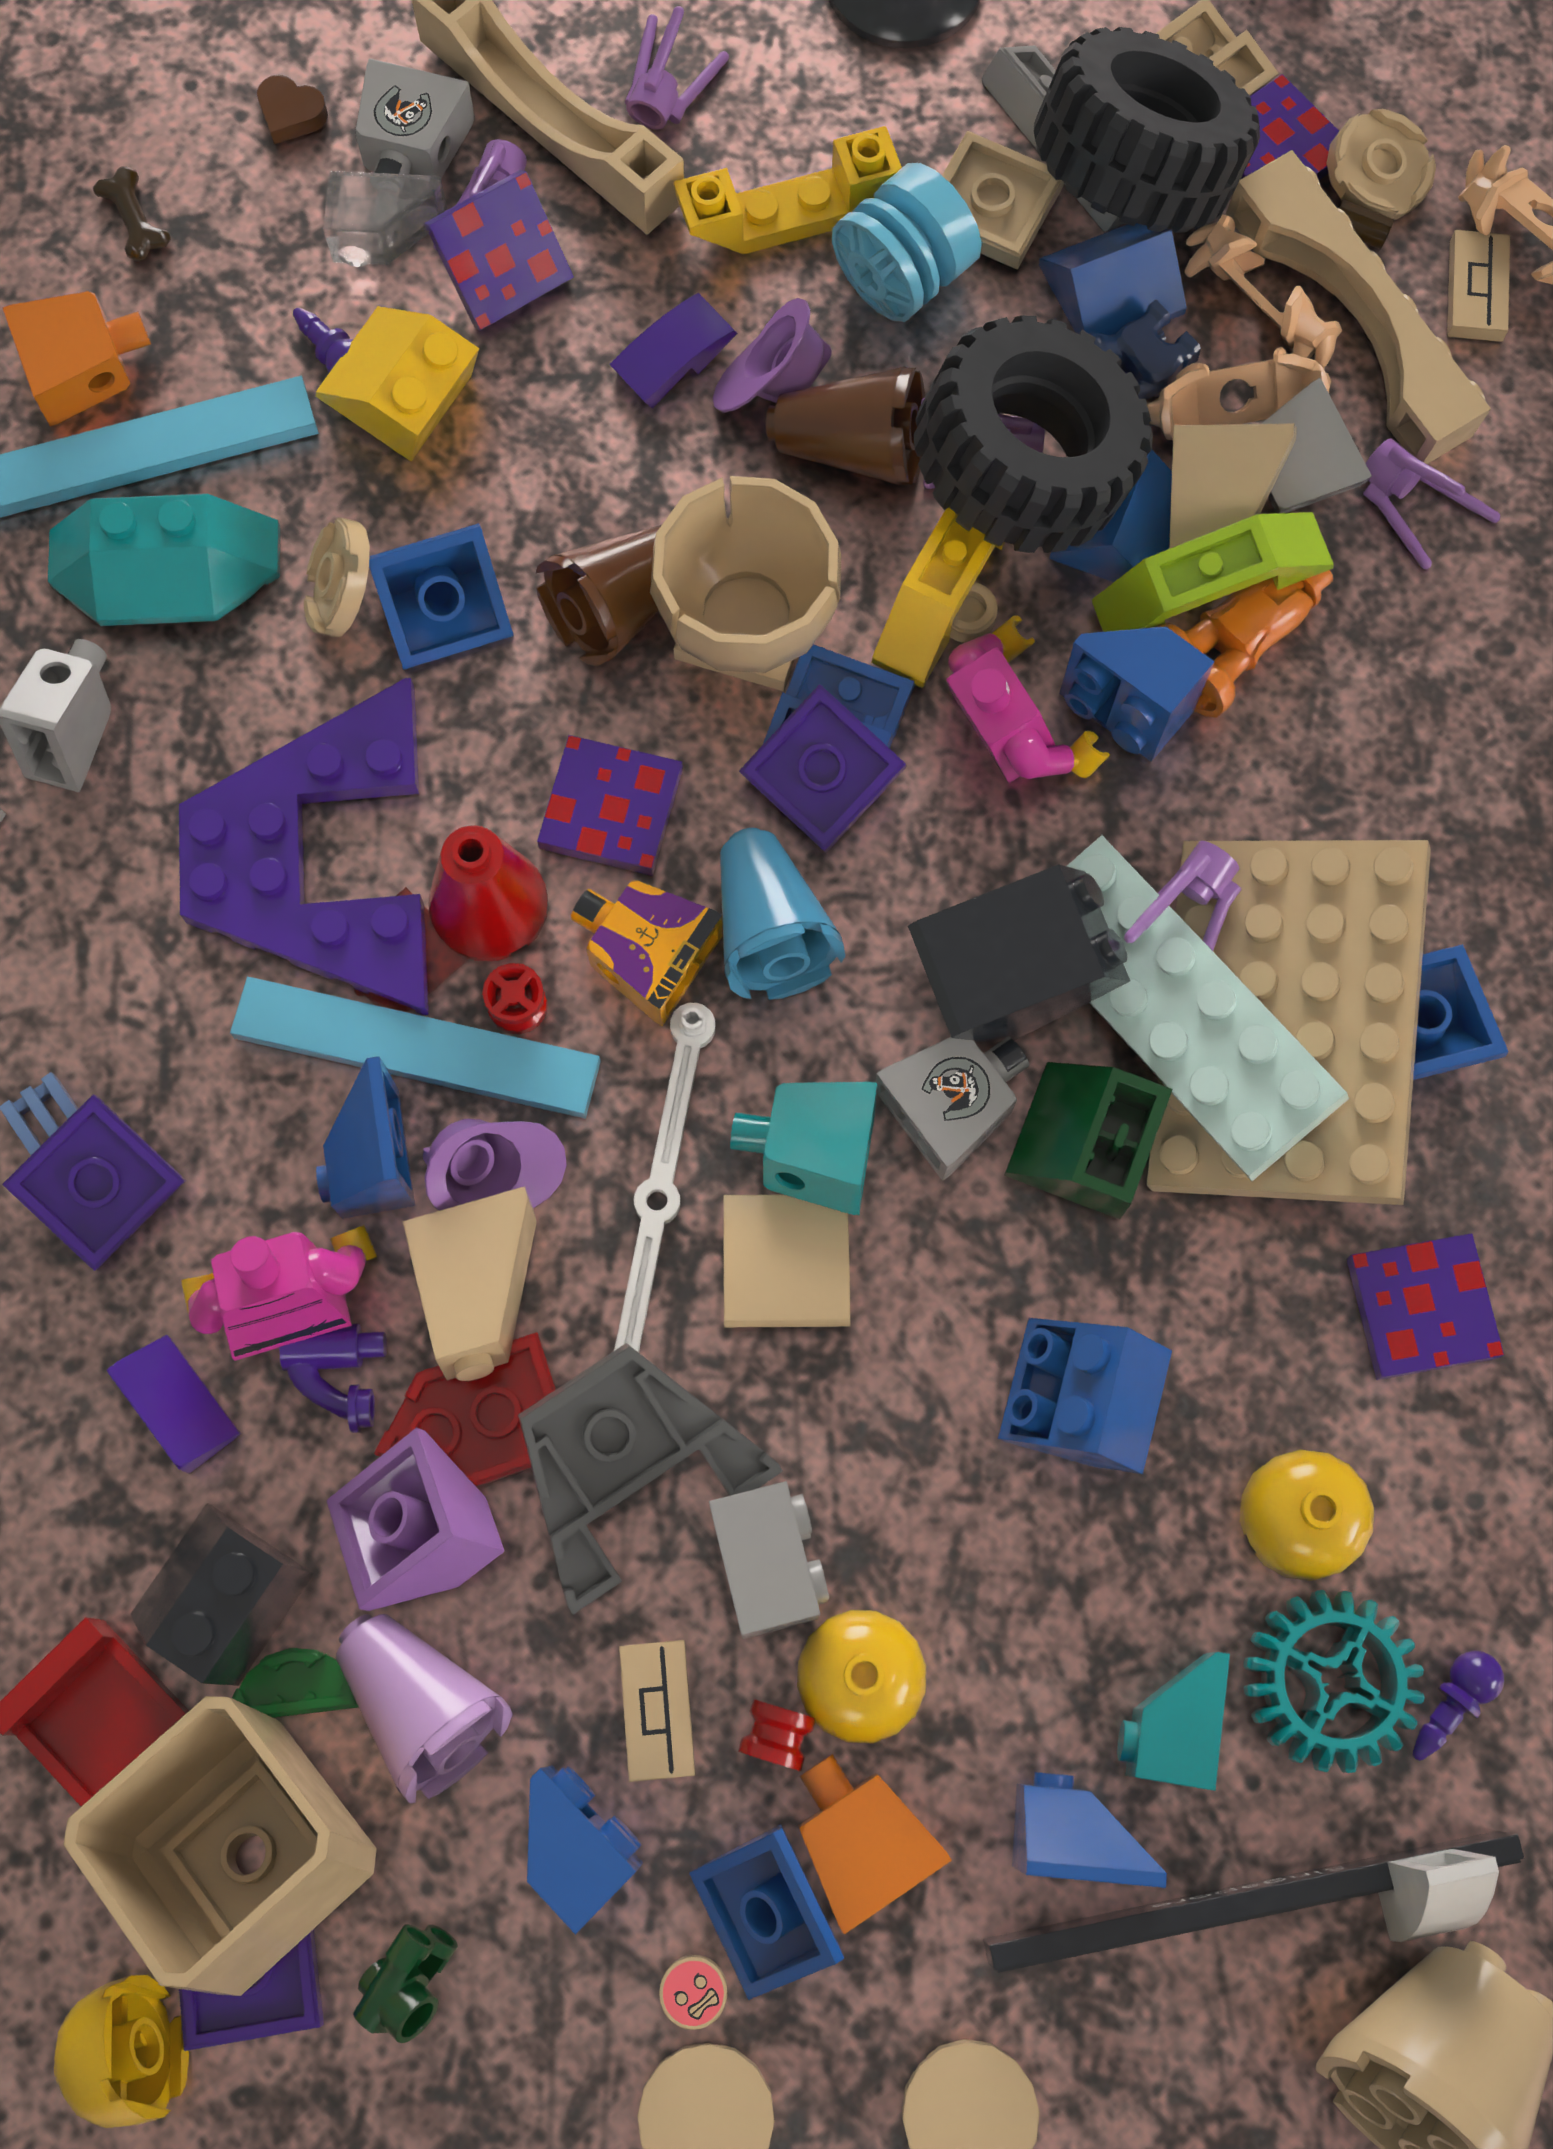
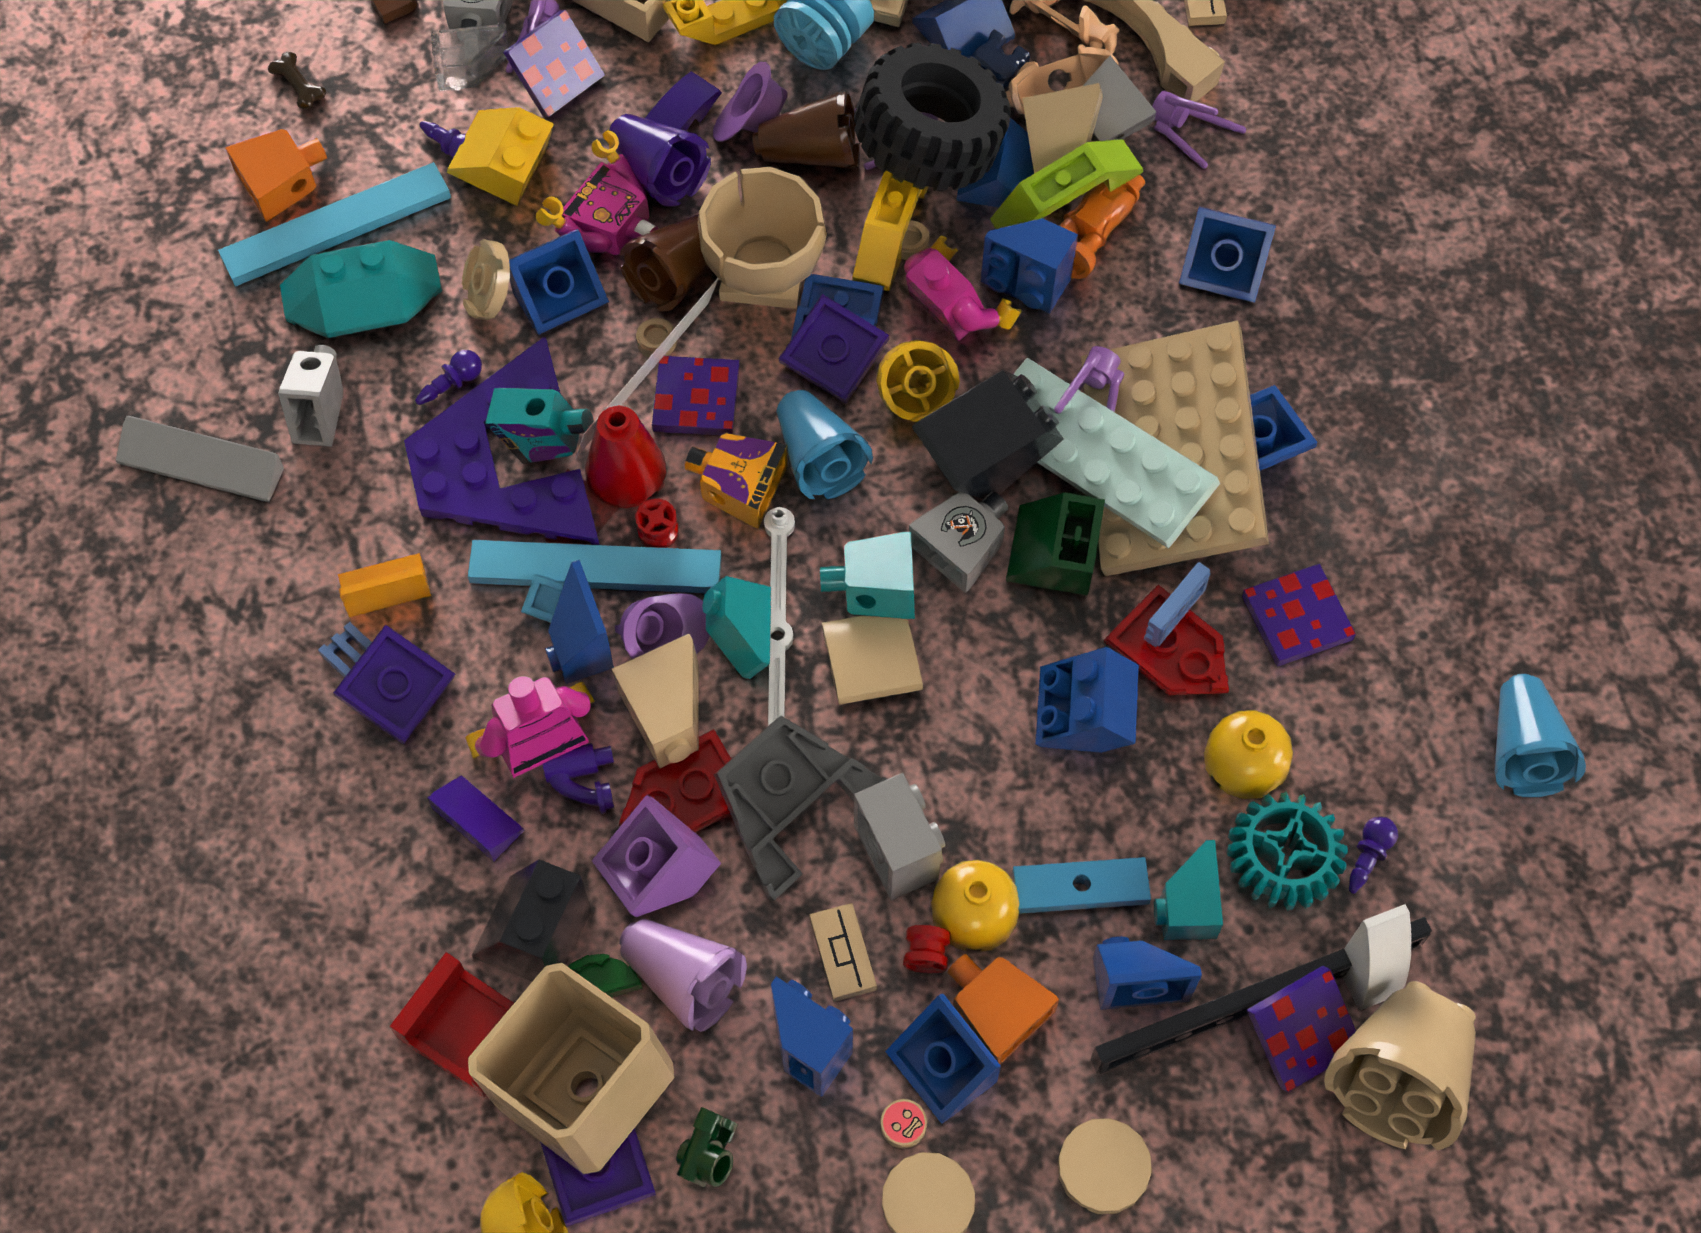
camera: 10 degrees left, 10 degrees down
none -> light orange panel [338,553,431,618]
none -> dark purple bar [415,349,482,405]
none -> teal torso [485,388,594,464]
none -> medium azure tile [521,573,564,623]
none -> dark pink torso [536,130,659,255]
none -> white sticker [575,278,719,459]
none -> dark purple cone [609,114,711,206]
none -> tan tile [636,318,677,358]
none -> teal slope [702,576,771,679]
none -> yellow cylinder [876,340,960,422]
none -> dark azure tile [1012,857,1151,914]
none -> red tile [1103,584,1229,695]
none -> medium blue tile [1144,561,1211,647]
none -> blue slope [1179,206,1276,303]
none -> dark purple tile [1247,966,1356,1092]

